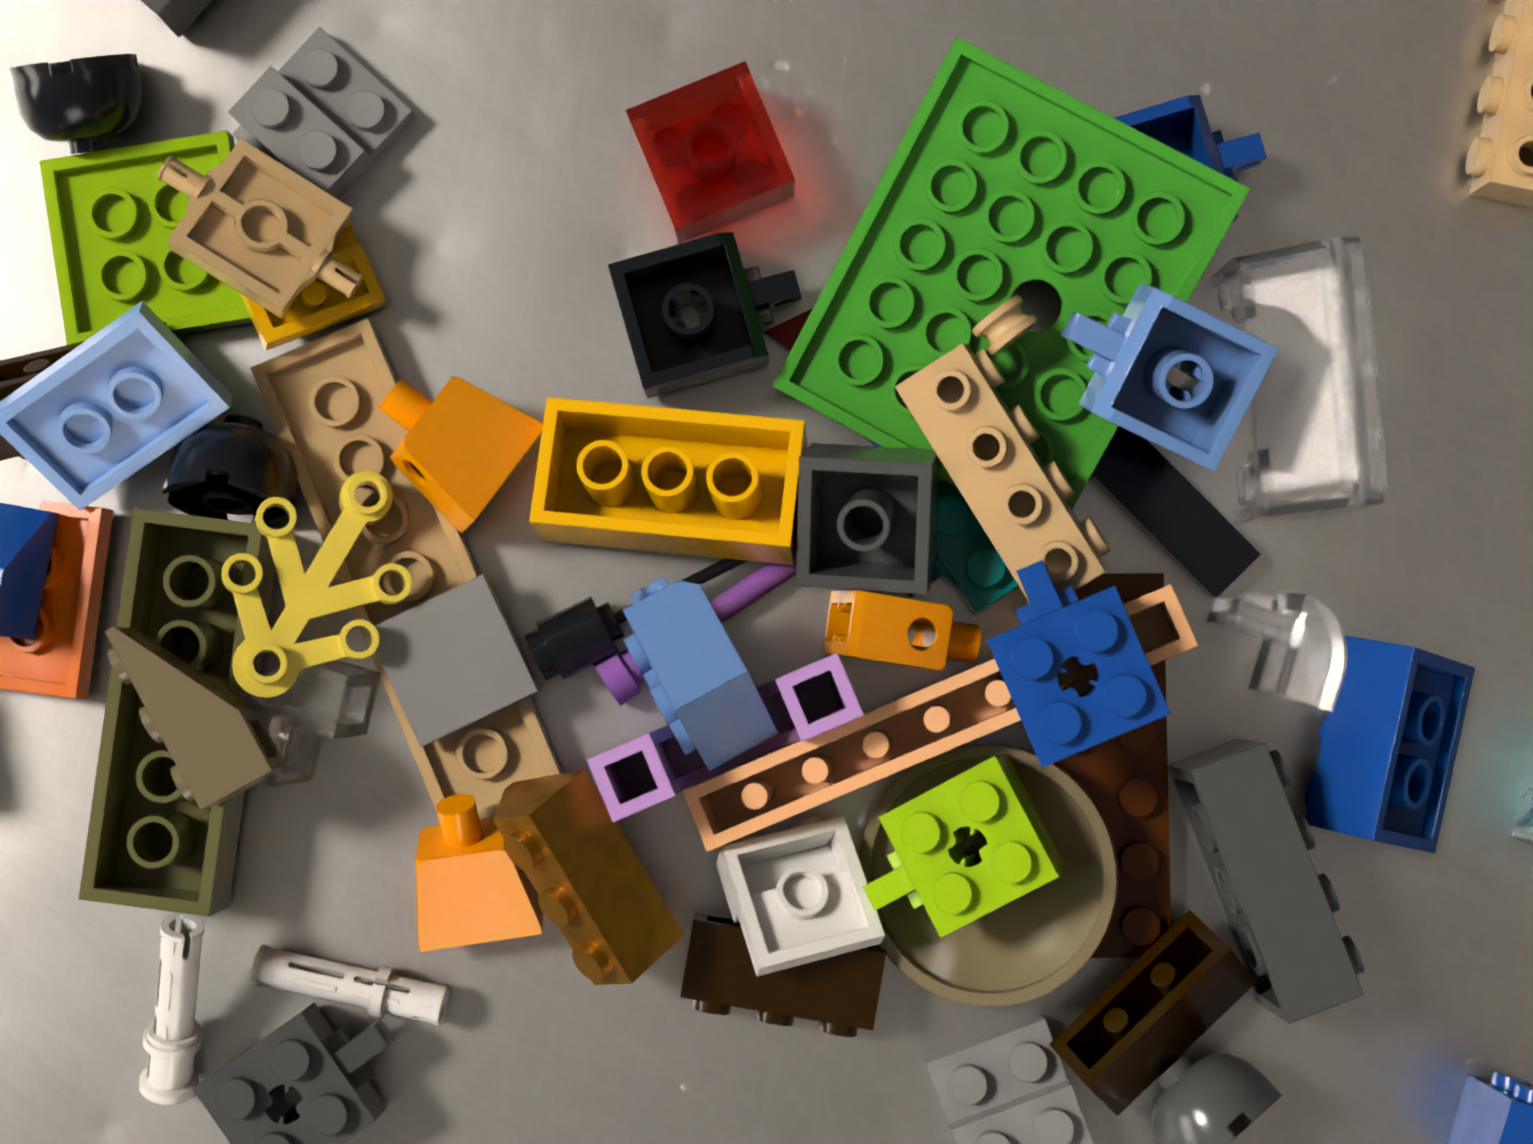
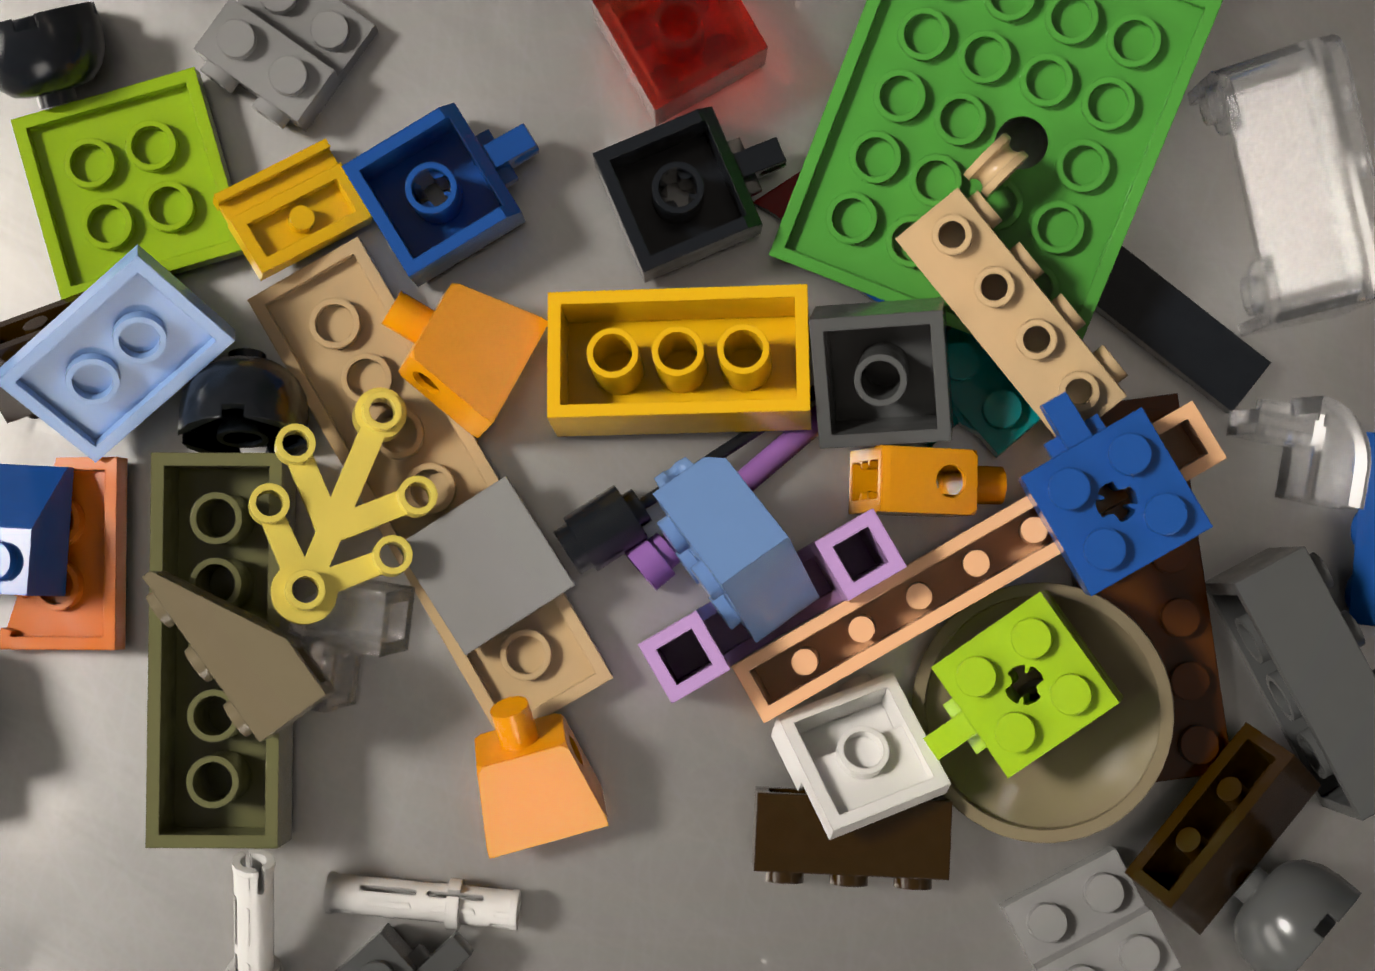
camera: 15 degrees left, 0 degrees up
tan plate [157,138,364,319] -> none
pearl gold slope [493,769,684,985] -> none
medium blue hinge [1061,283,1279,472] -> none
none -> blue hinge [341,103,539,287]

